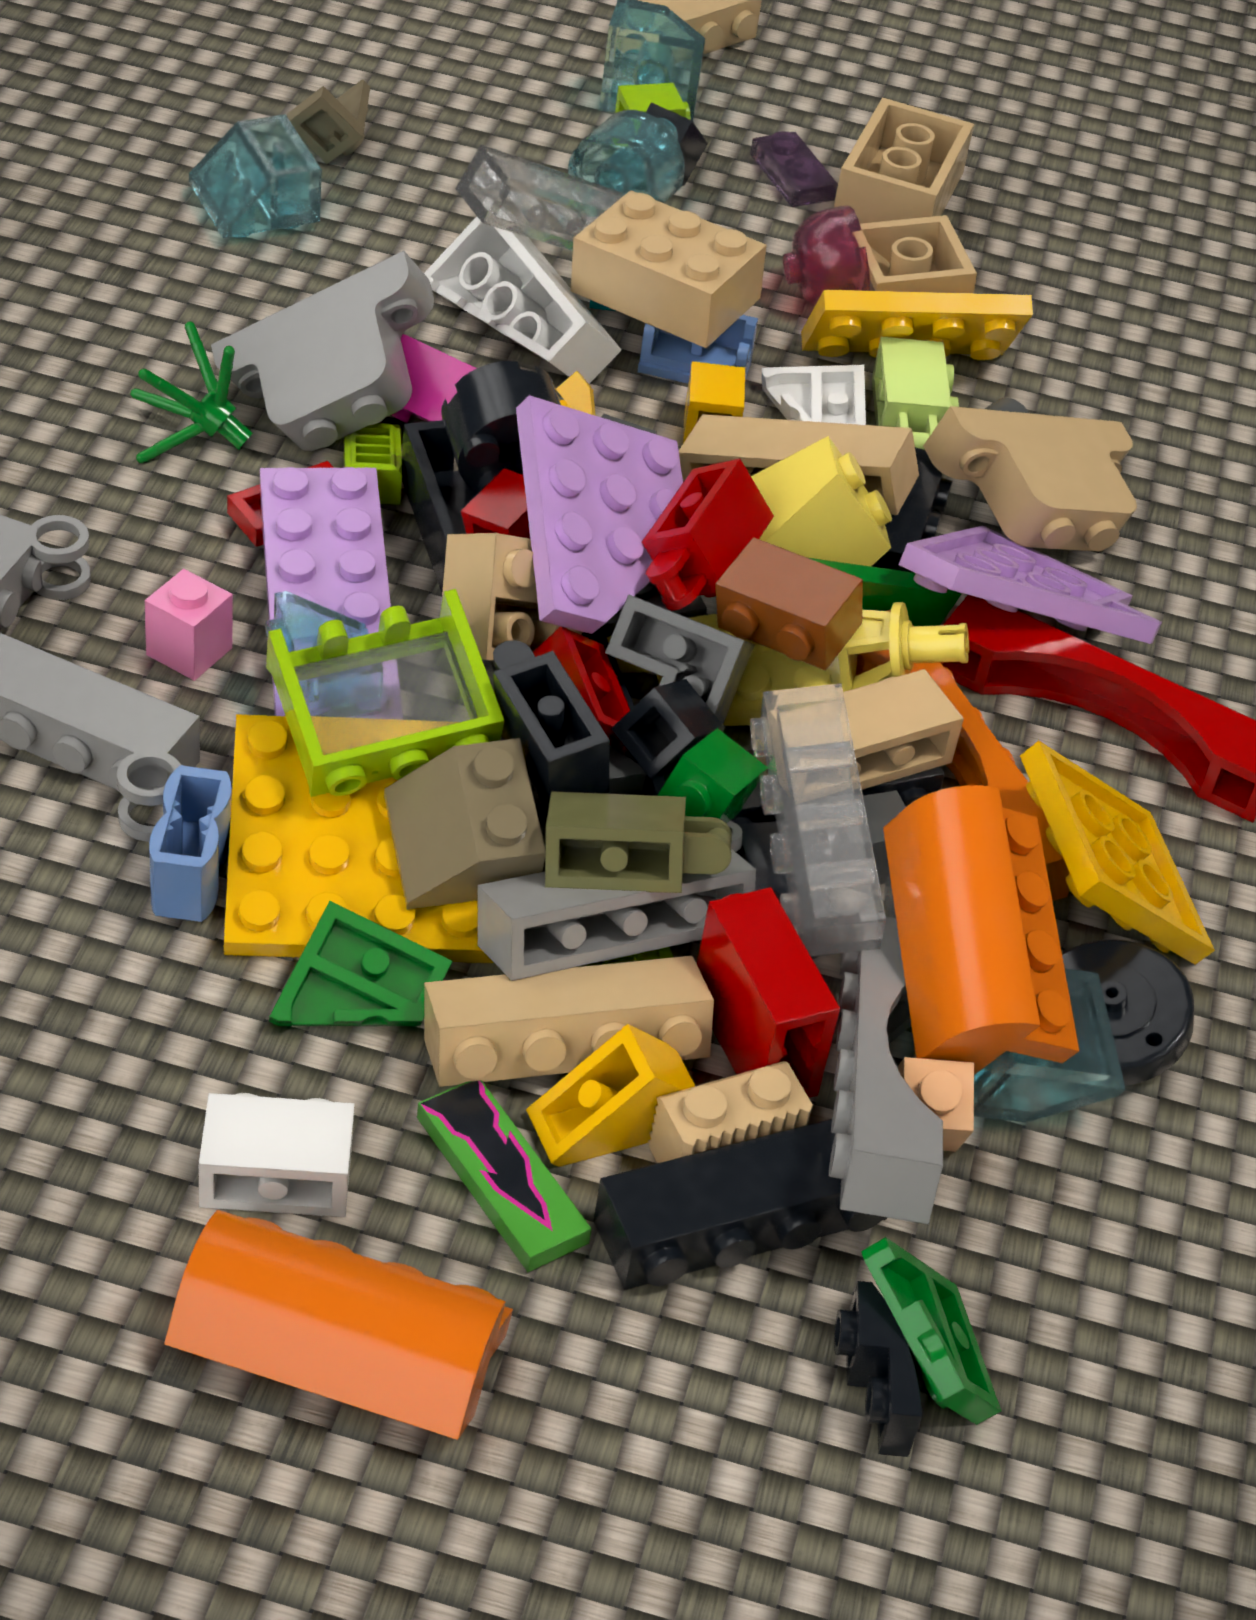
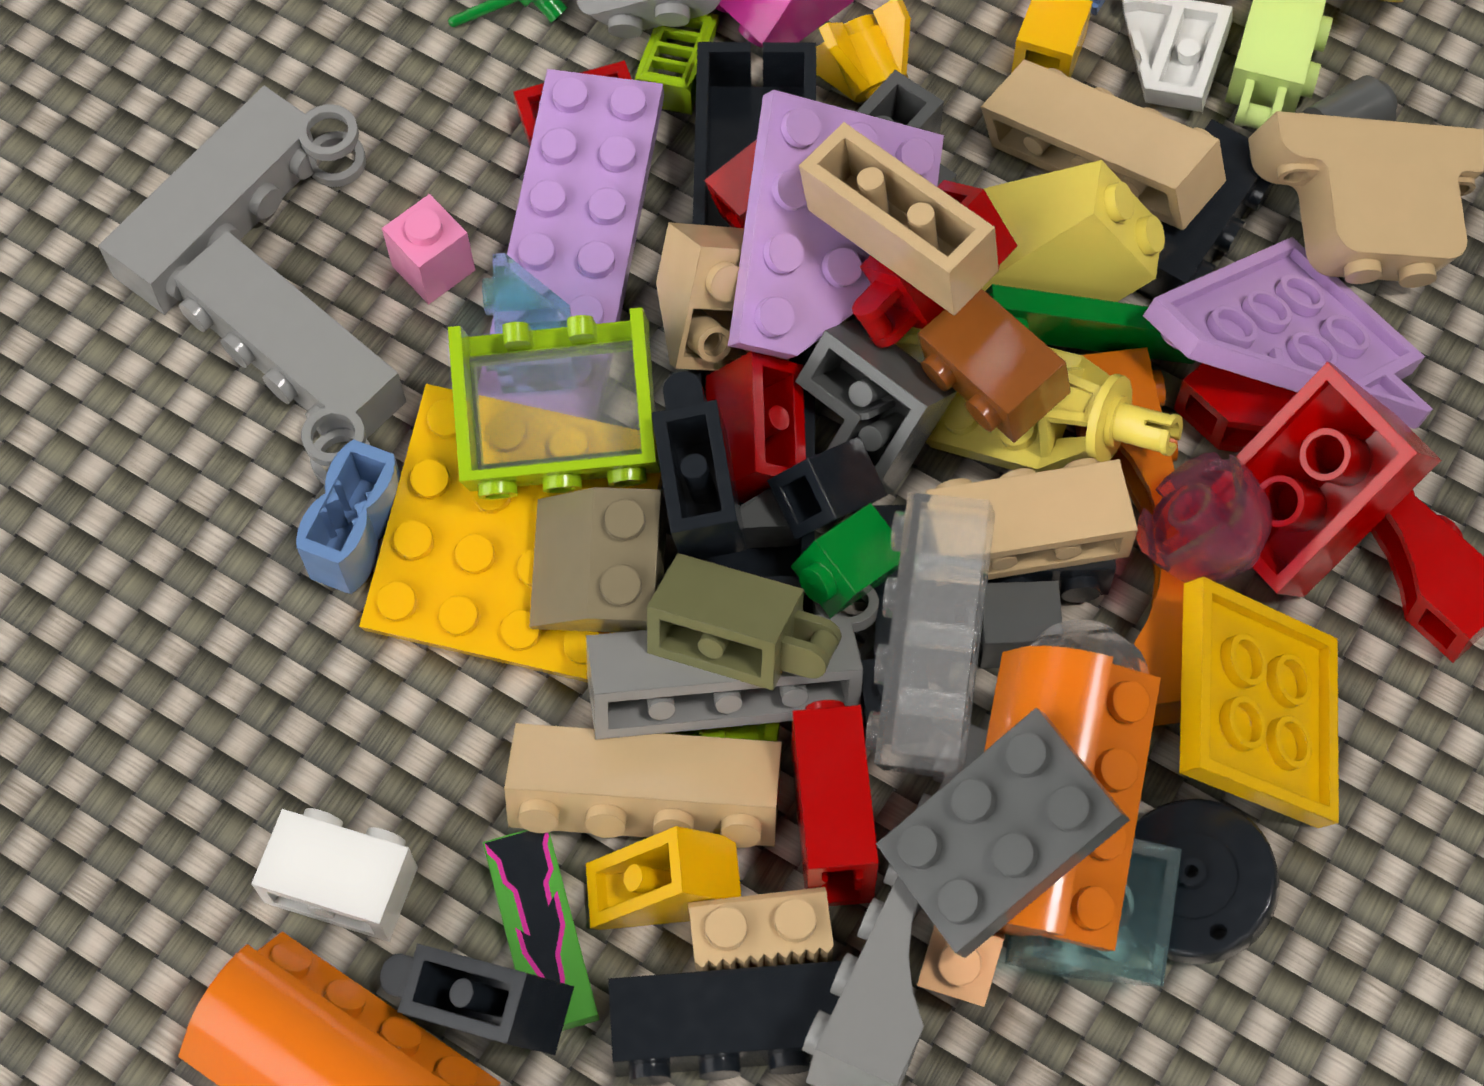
camera: 25 degrees right, 20 degrees up
green wing [269,901,452,1026] -> none
black brick [441,361,561,491] -> none
none -> black brick [380,943,574,1055]
none -> tan brick [799,122,999,316]
none -> dark grey plate [876,707,1130,958]
none -> clear pink cylinder [1136,452,1273,583]
none -> red slope [1192,362,1442,597]

